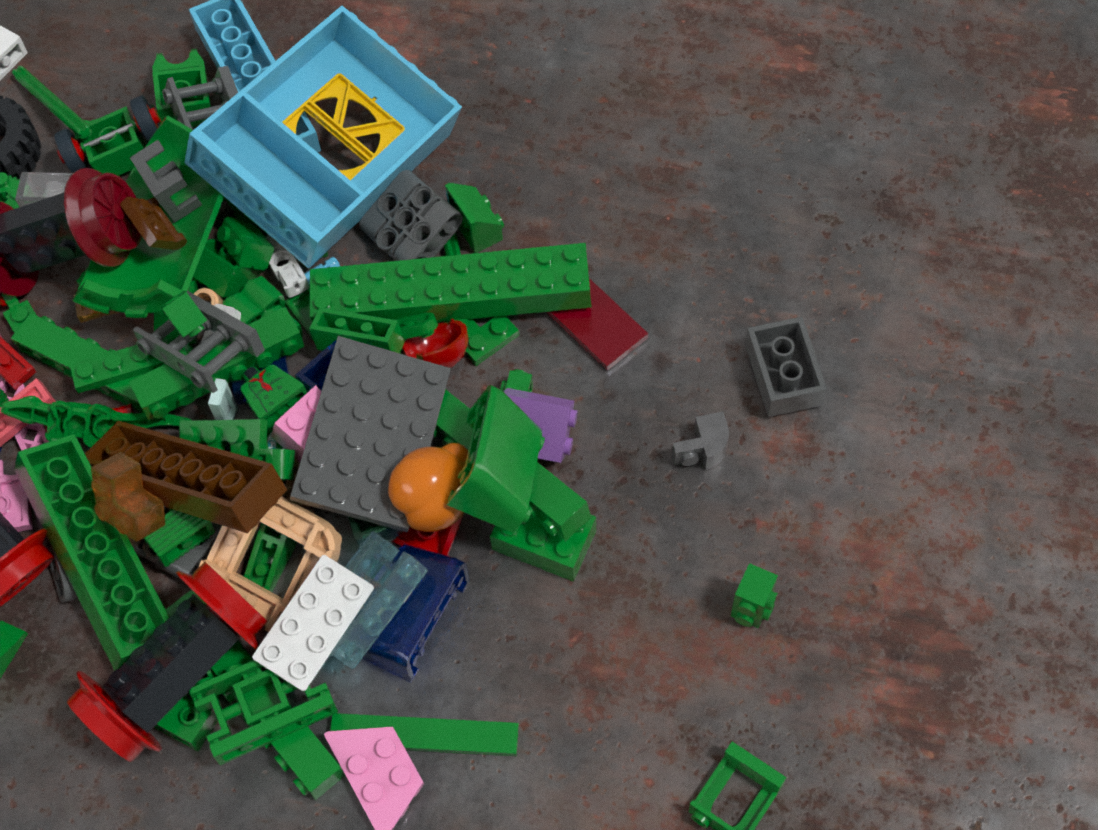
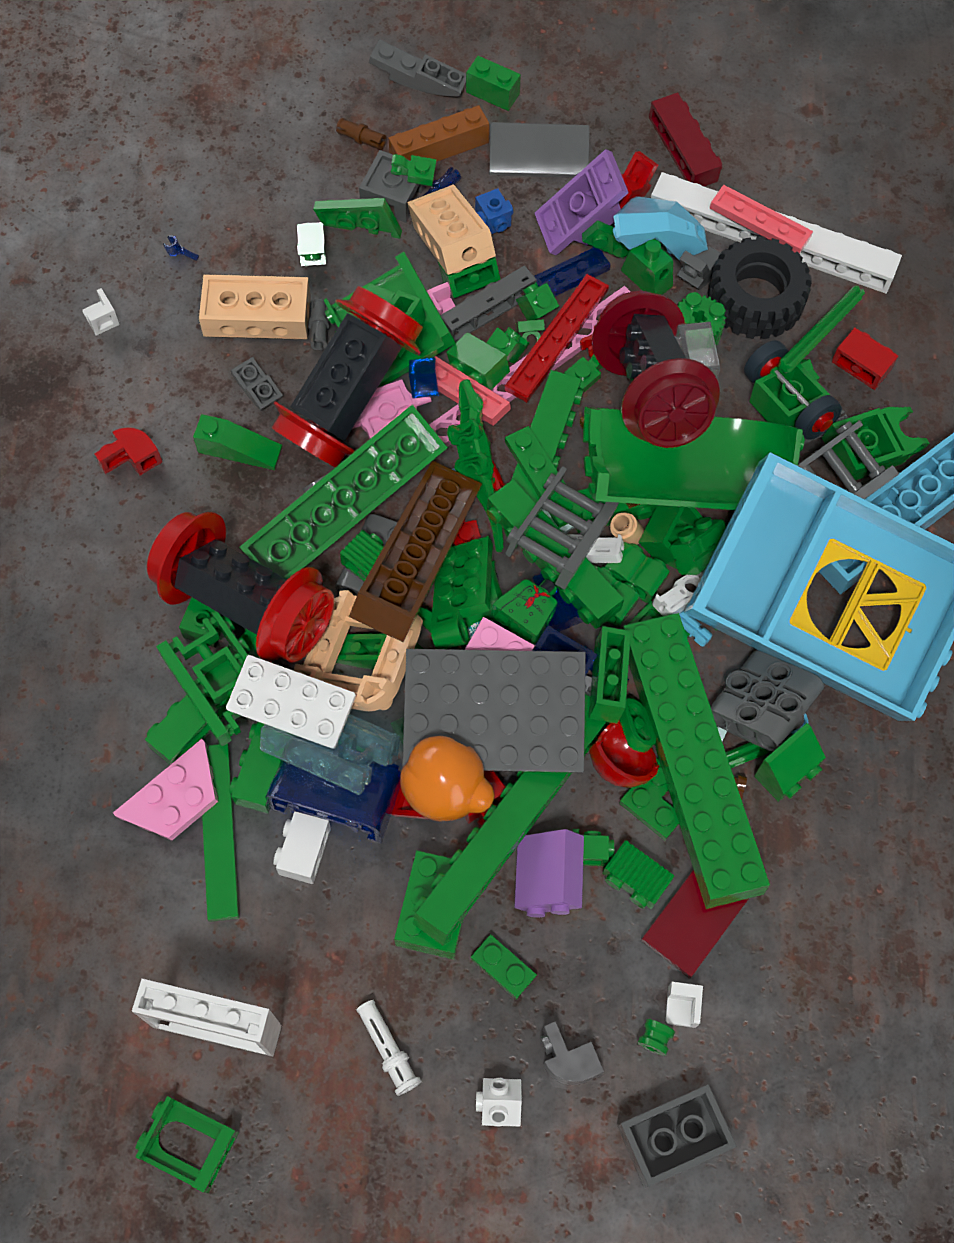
camera: 75 degrees right, 5 degrees up
clear orange brick [91,452,166,542] -> none
reddish brown plate [120,197,187,250] -> none
dark grey panel [130,140,202,222] -> none
green brick [160,290,207,338] -> none
light aqua tile [208,378,238,420] -> none
green windscreen [447,385,545,533] -> none
green brick [731,563,778,628] -> none
none -> white window [132,979,282,1057]
none -> green brick [229,722,296,814]
none -> white brick [273,811,331,884]
none -> white pin [356,1000,422,1096]
none -> green plate [471,934,537,1000]
none -> white brick [476,1078,522,1126]
none -> green brick [603,840,675,910]
none -> green wheel [637,1019,675,1056]
none -> white panel [665,982,703,1028]
none -> red brick [832,328,899,390]

